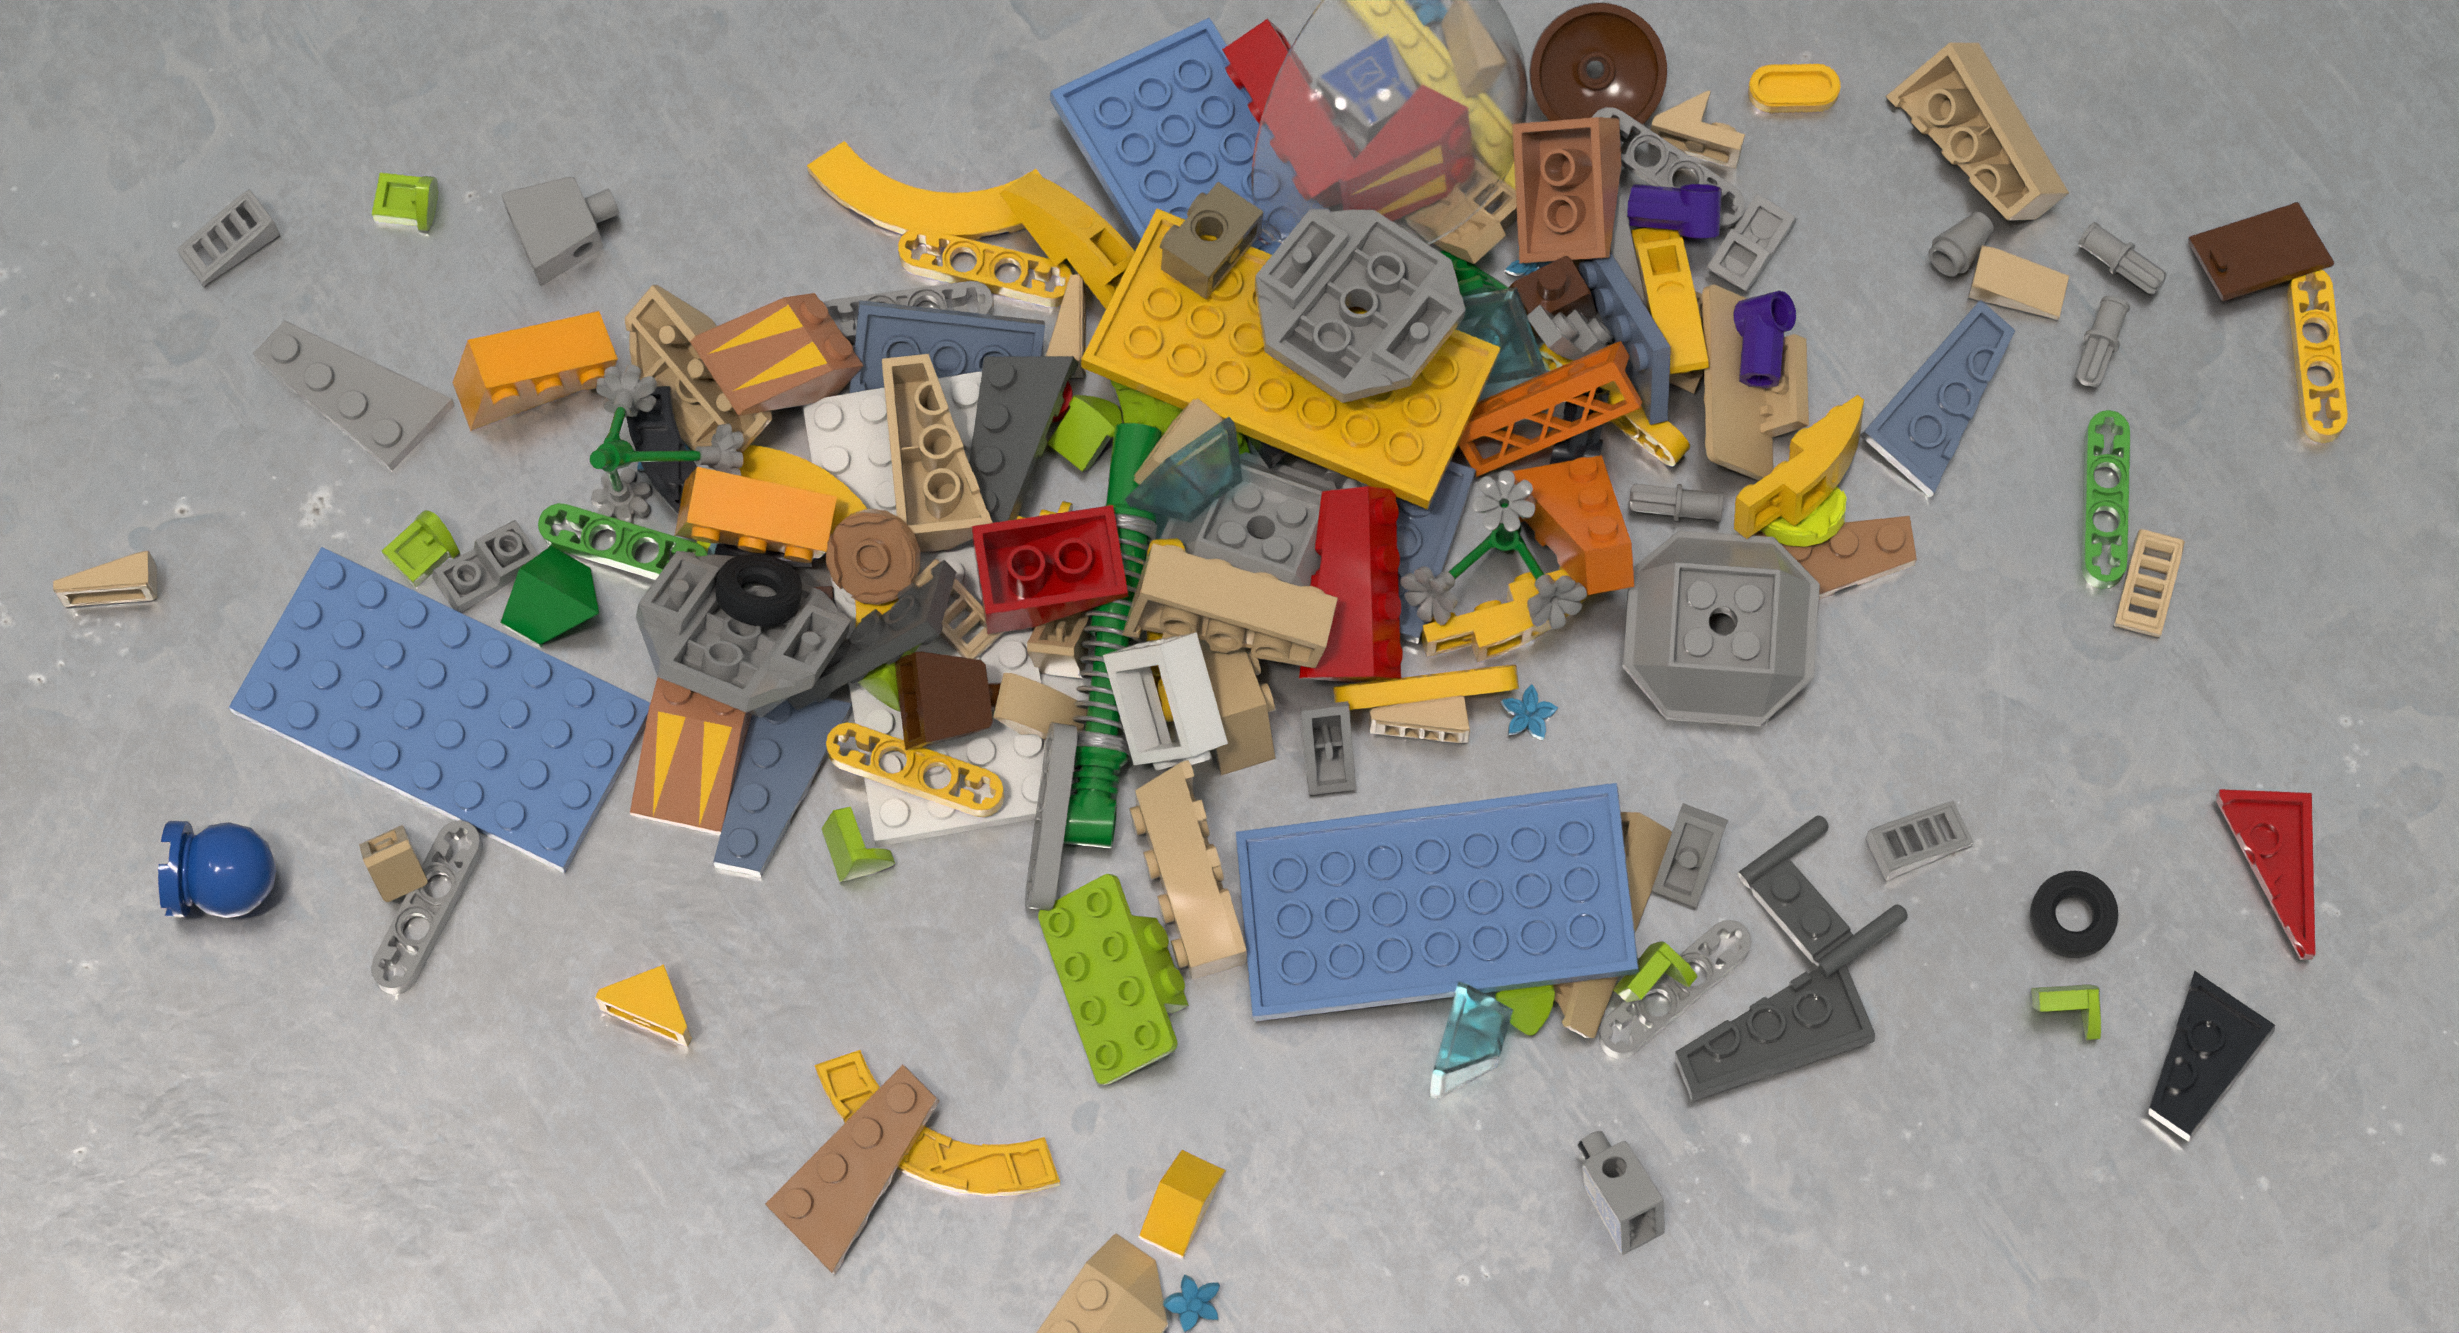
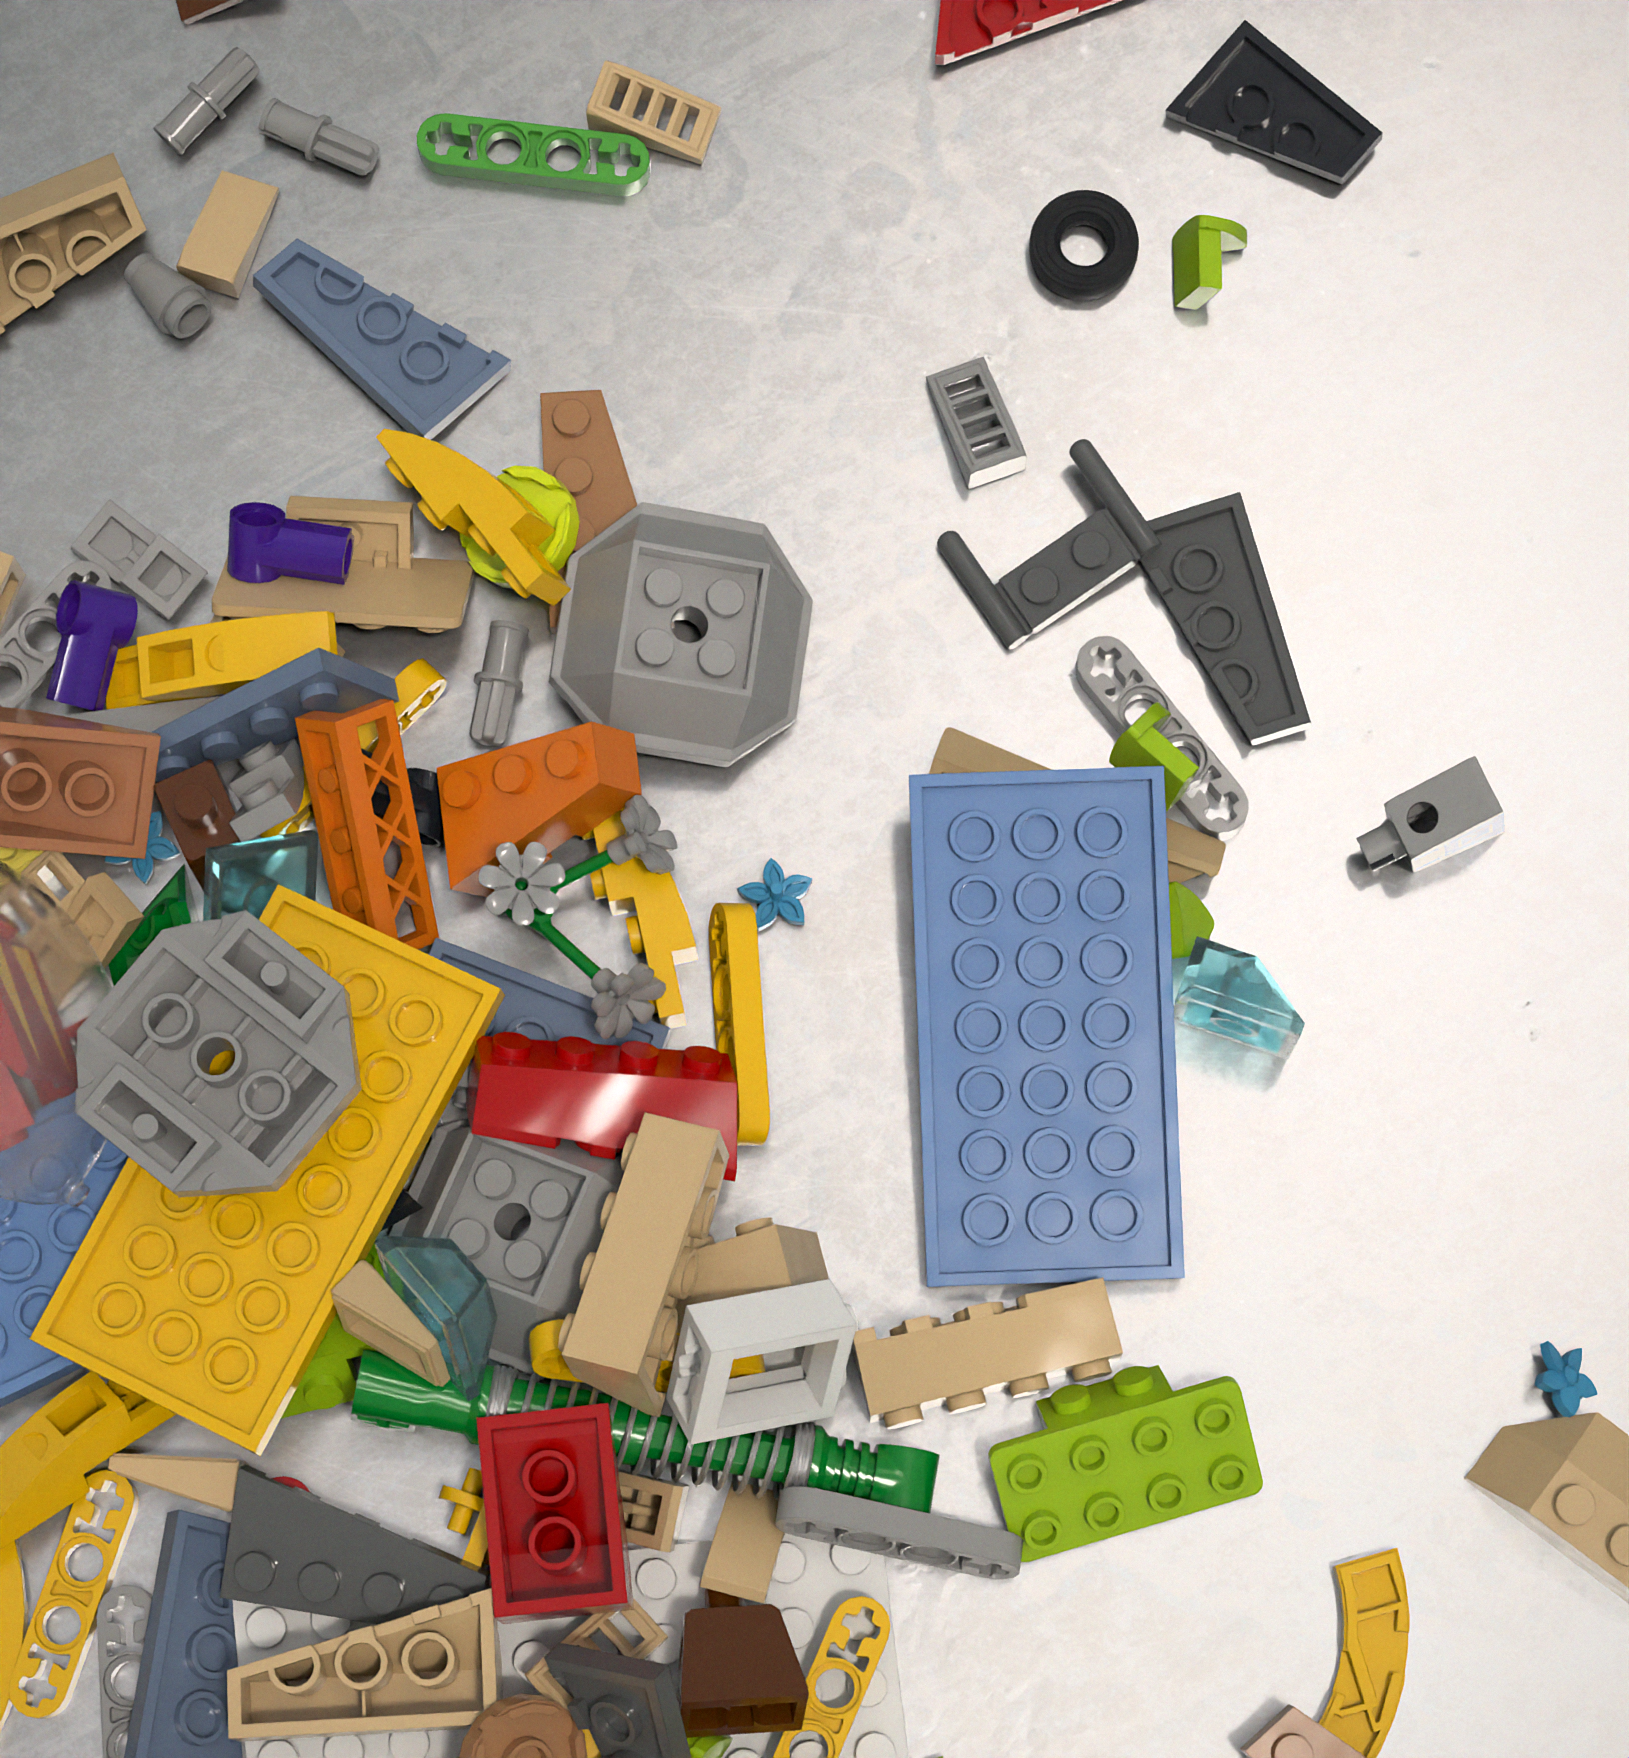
camera: 85 degrees left, 5 degrees up
lime tile [1047,395,1122,472] -> none
yellow slope [1139,1150,1226,1259] -> none
dark tan brick [1160,182,1264,299] -> none
light grey slope [1300,701,1356,795] -> none
tan slope [1369,695,1470,743] -> none
light grey slope [1652,803,1728,908] -> none

